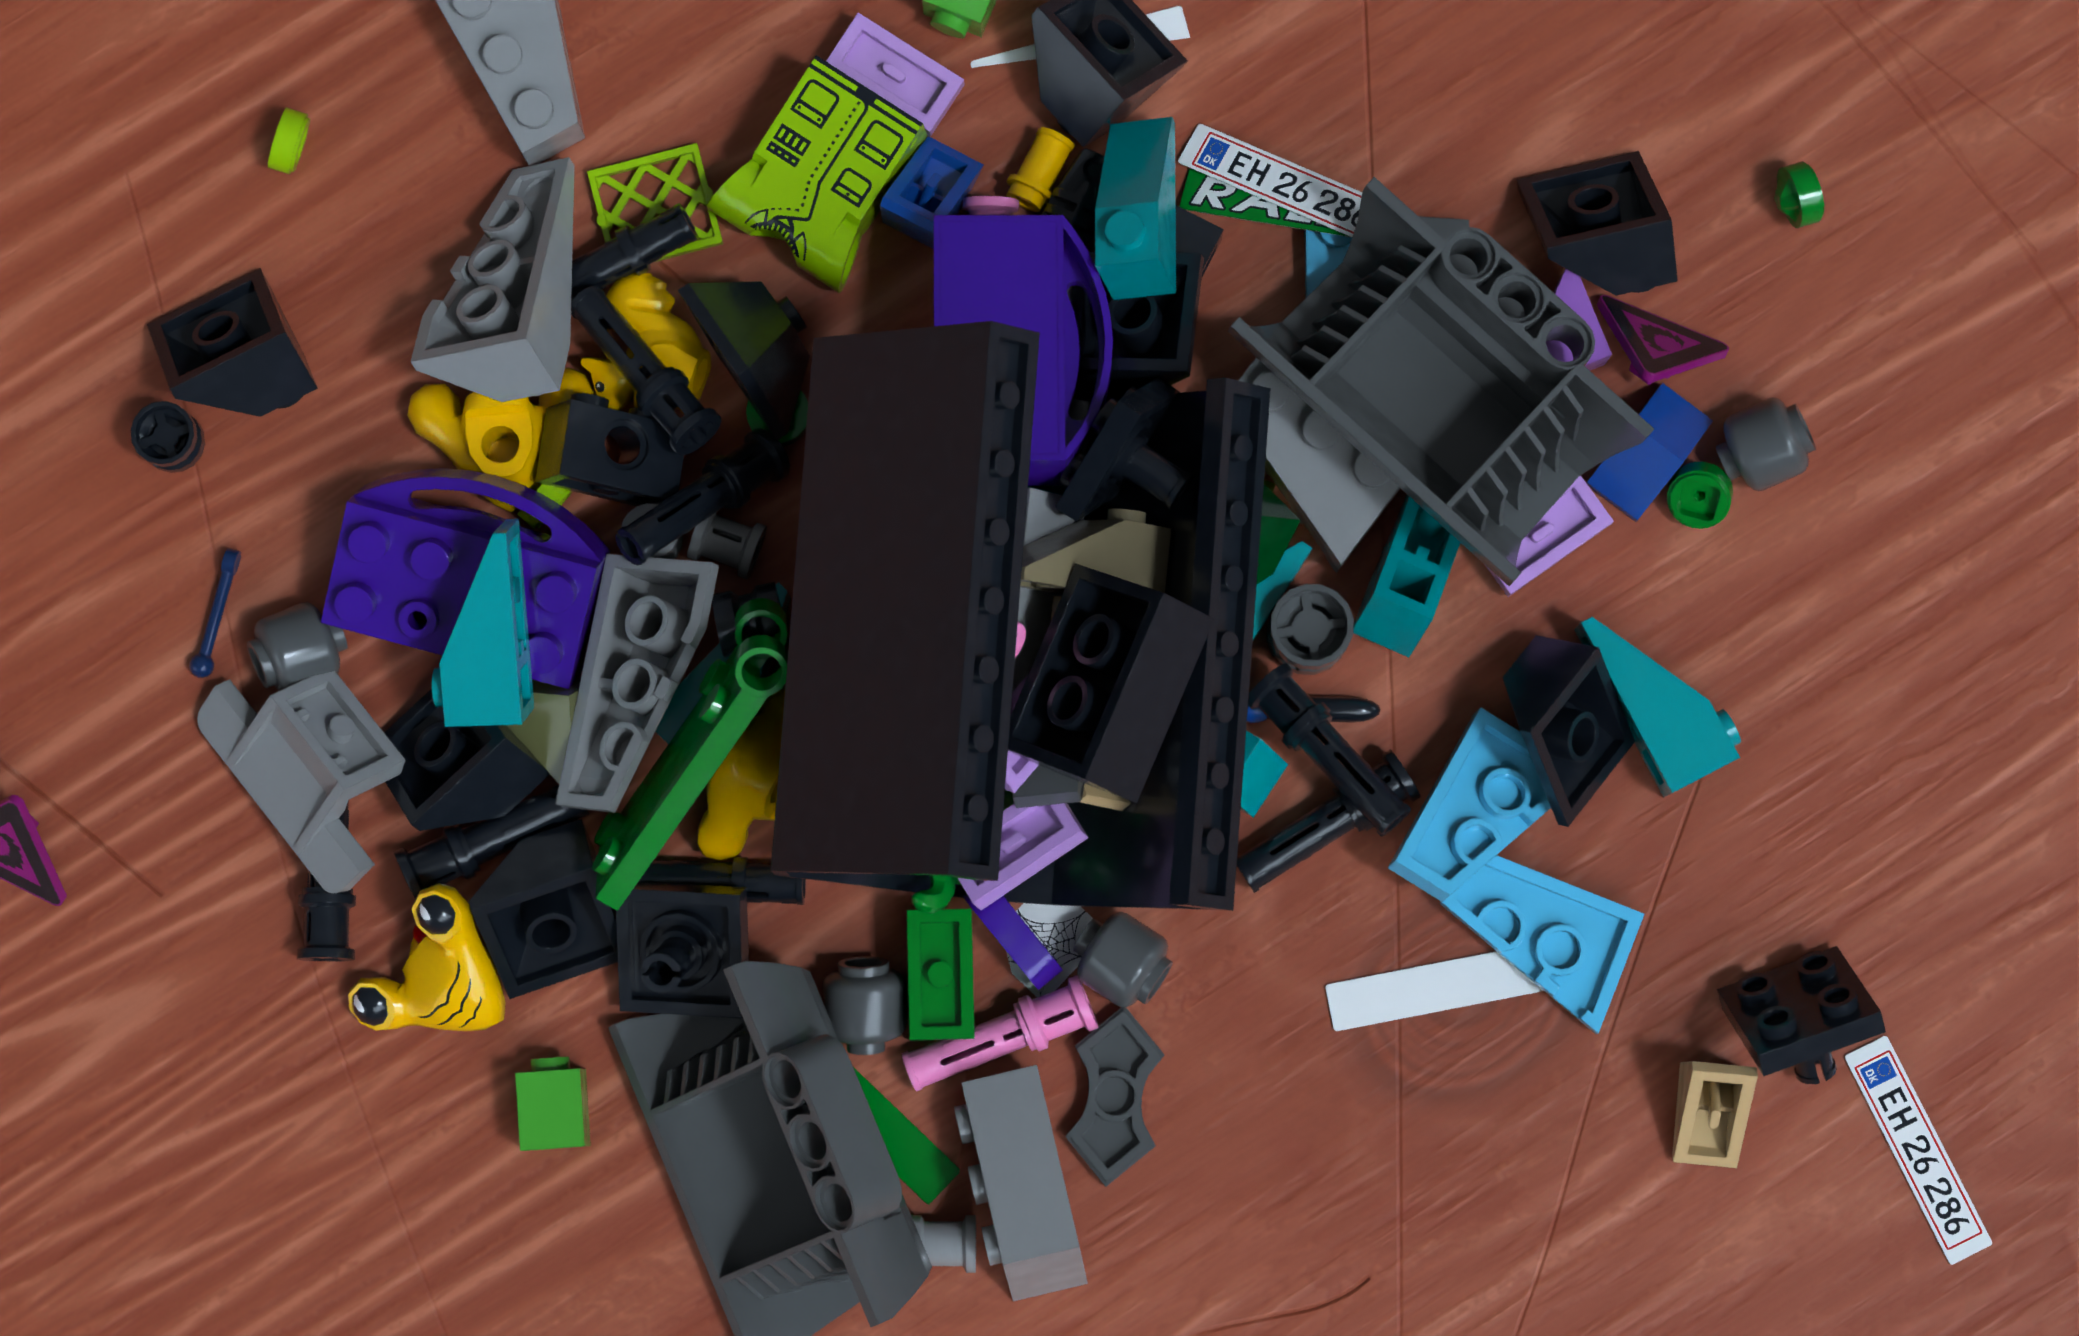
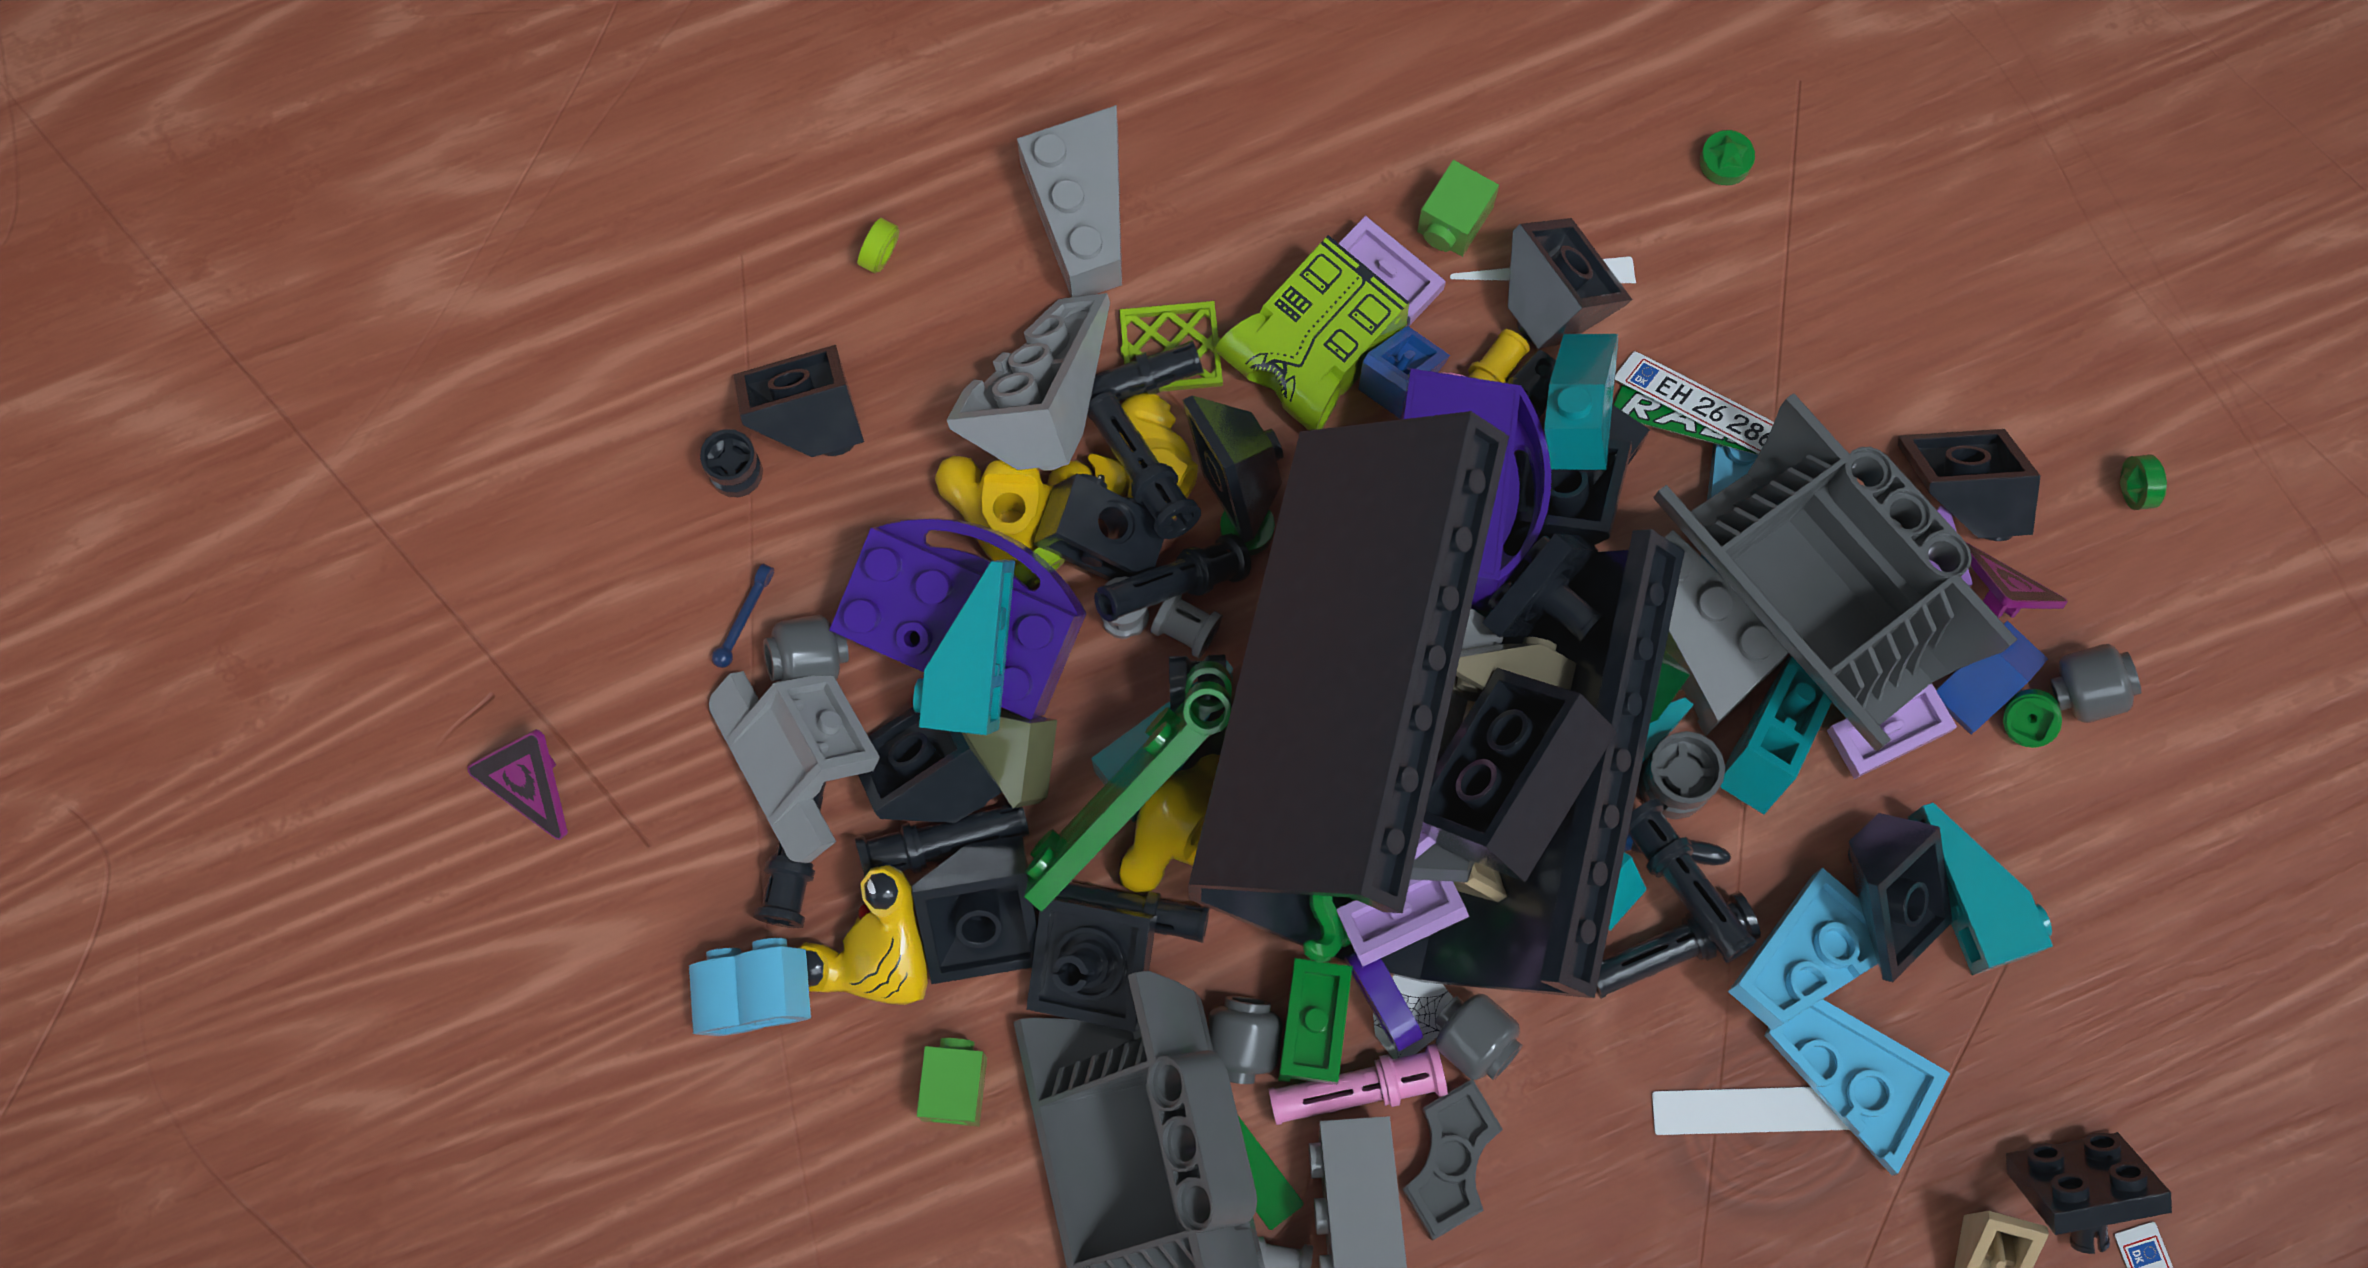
camera: 10 degrees right, 10 degrees down
light grey wedge [555,554,719,813] -> none
none -> medium azure brick [689,938,811,1036]

